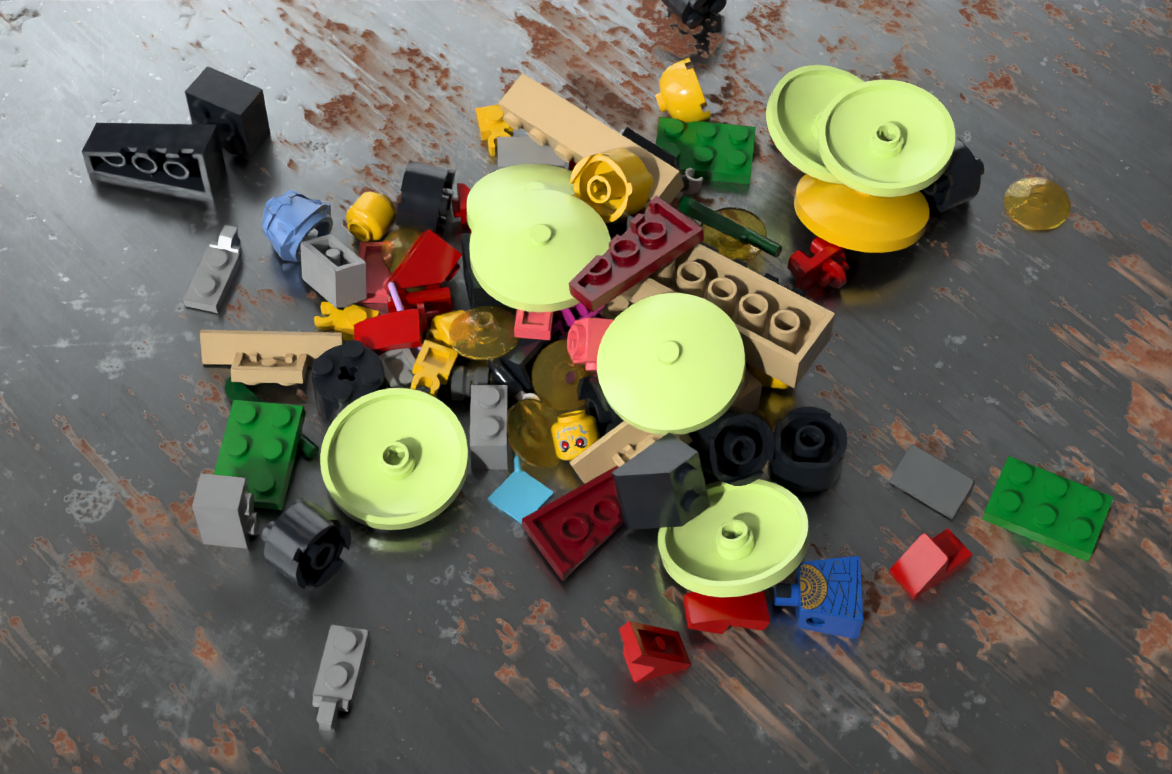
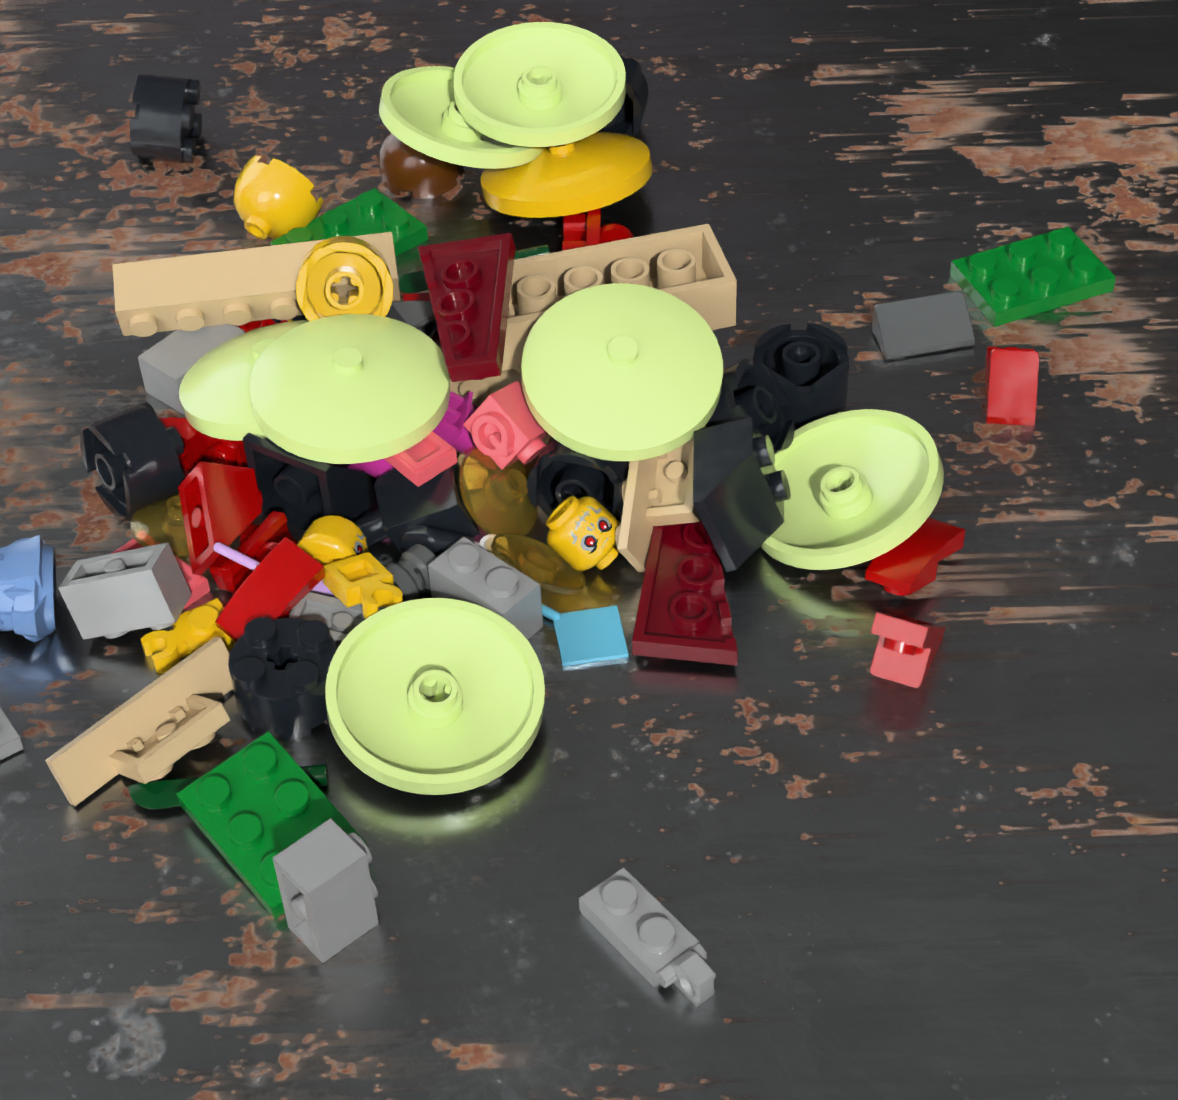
camera: 45 degrees left, 10 degrees down
black brick [261,497,352,589] -> none
yellow head [346,192,396,242] -> none
clear yellow dish [449,306,519,360] -> none
yellow plate [475,104,513,156] -> none
blue torso [774,556,863,639] -> none
clear yellow dish [1004,177,1071,230] -> none

